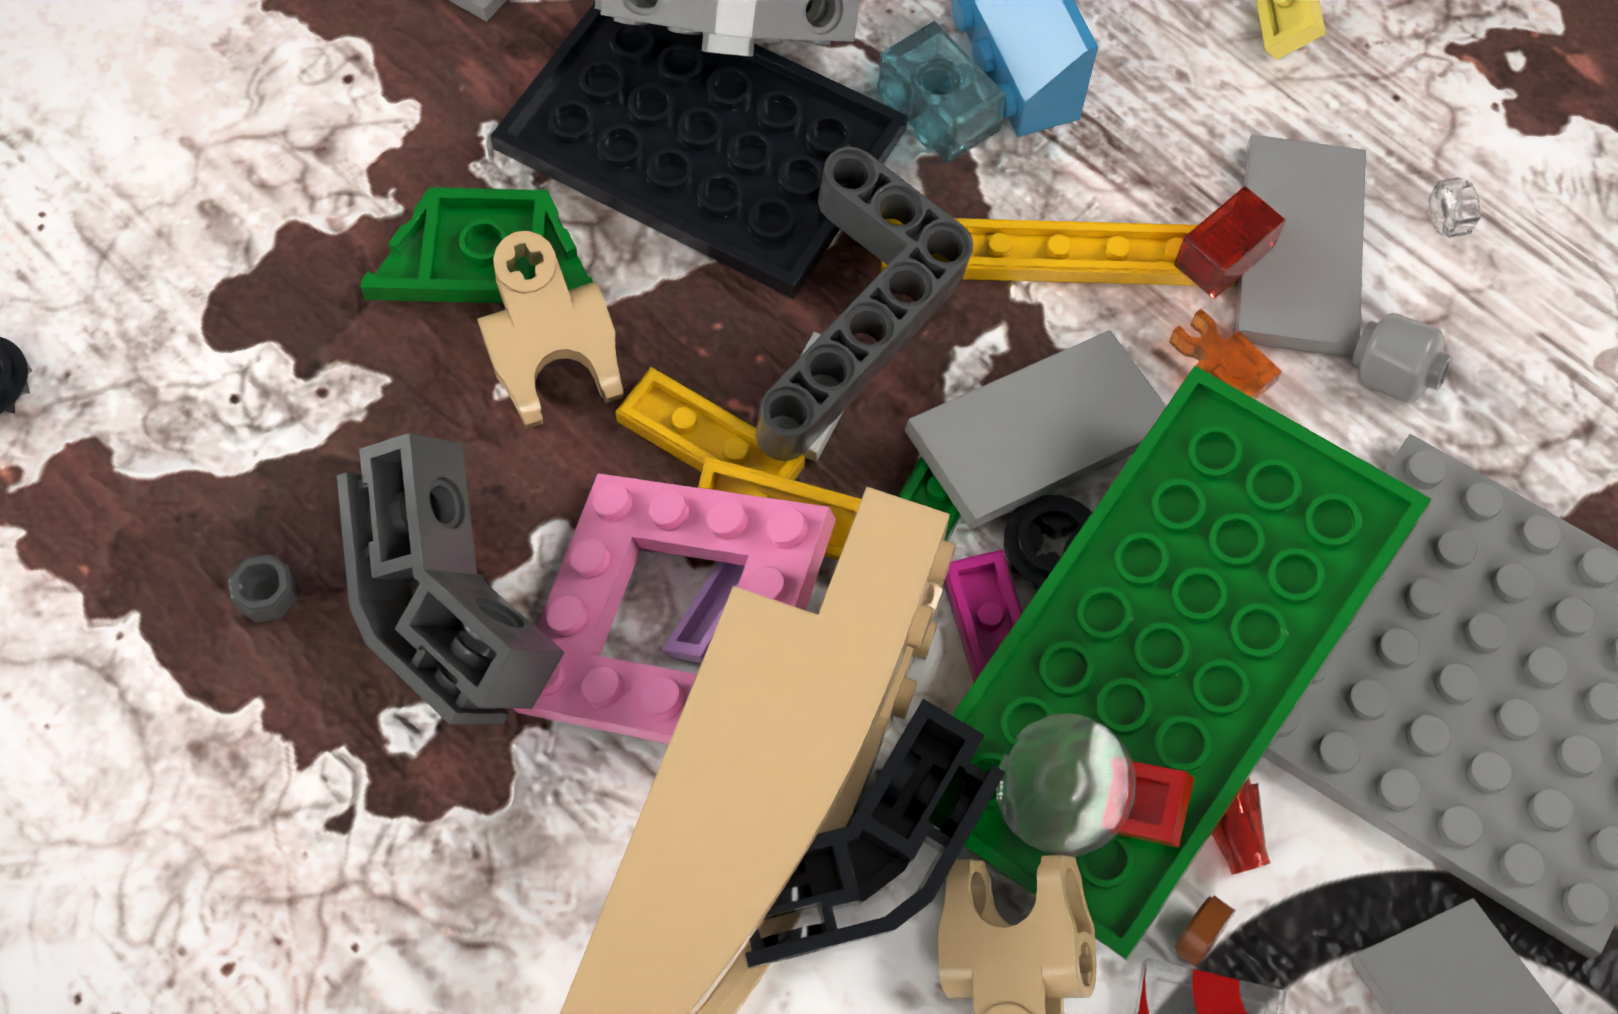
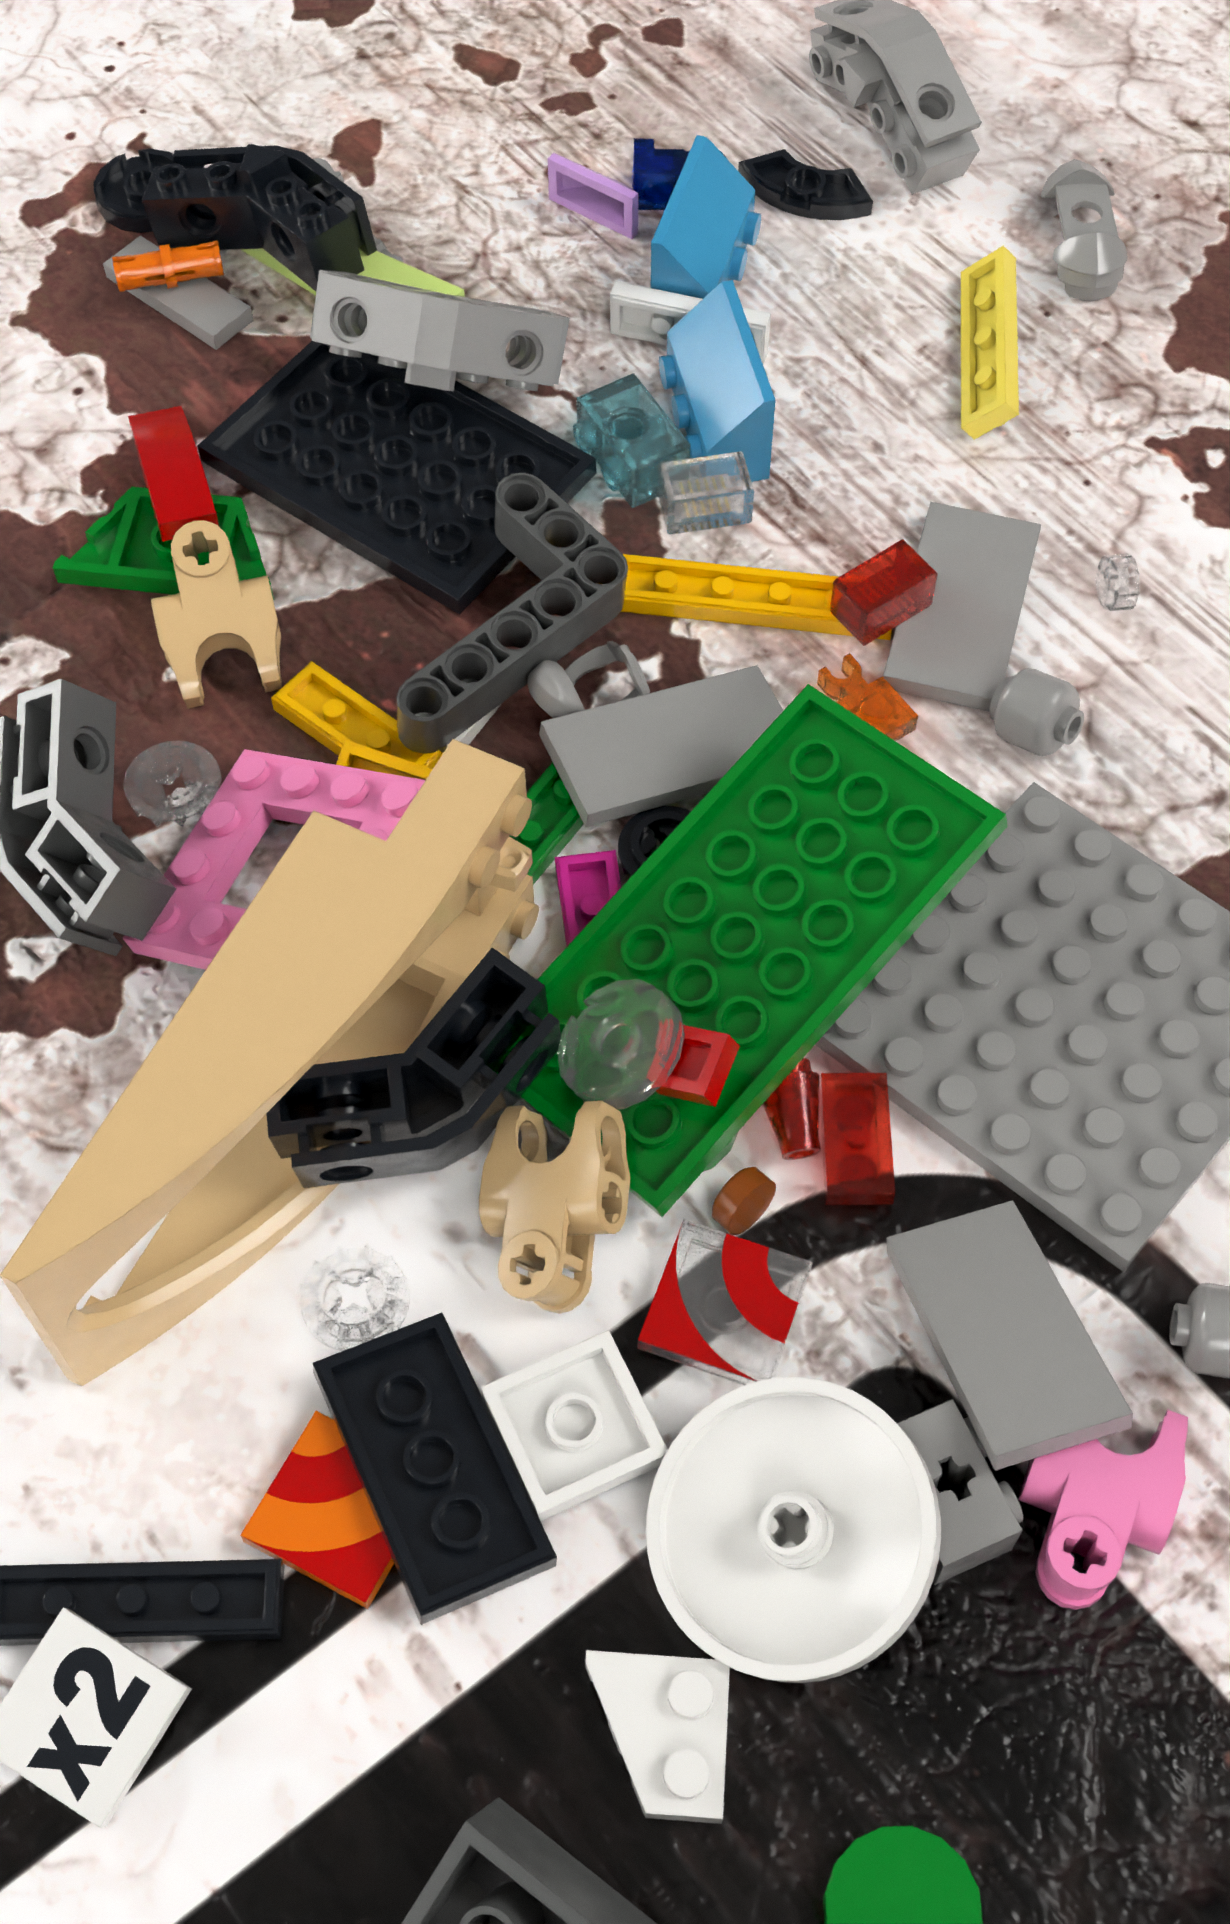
camera: 10 degrees right, 5 degrees down
none -> clear gear [124,741,222,828]
none -> red slope [128,406,219,542]
none -> light grey piece [527,641,650,718]
none -> clear piece [658,451,754,535]
none -> clear red plate [819,1073,895,1205]

